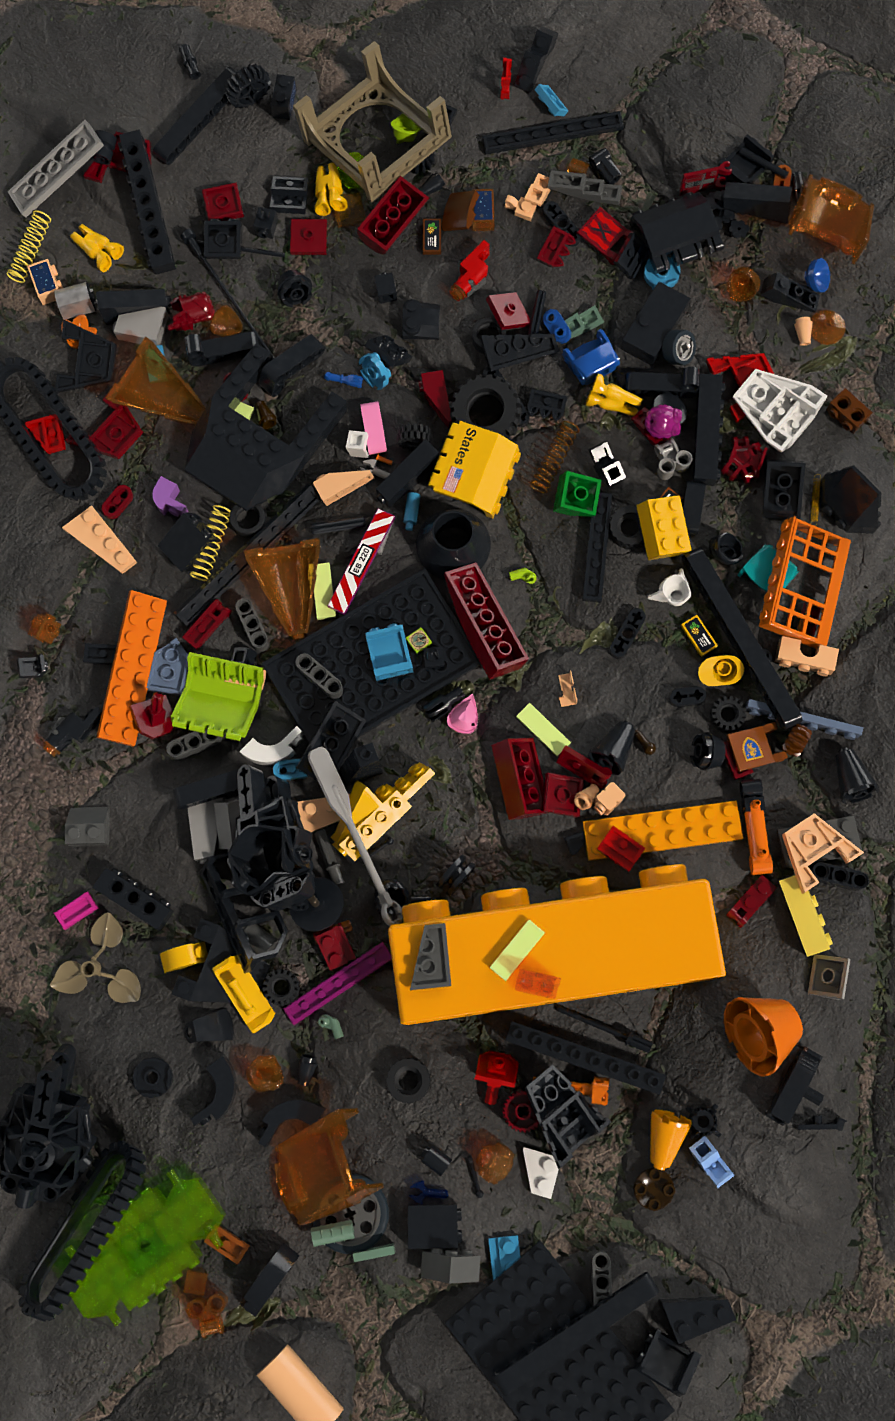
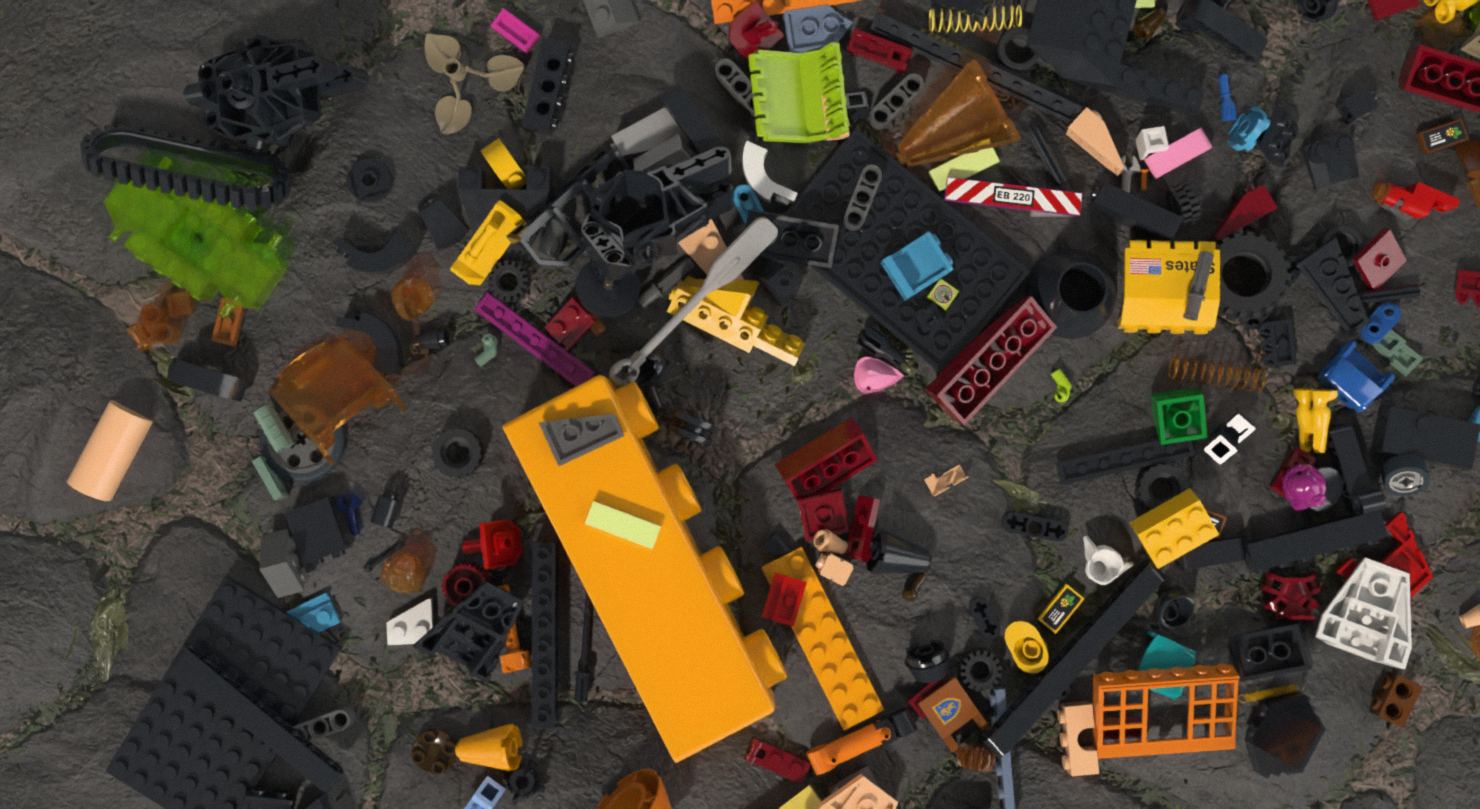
camera: 70 degrees right, 10 degrees up
dark azure cylinder [403,492,421,531] -> none
clear orange bracket [515,969,561,999] -> none
yellowish green tile [516,703,571,757] -> none
light grey piece [654,438,692,480] -> none
none -> dark grey axle [1183,251,1214,321]

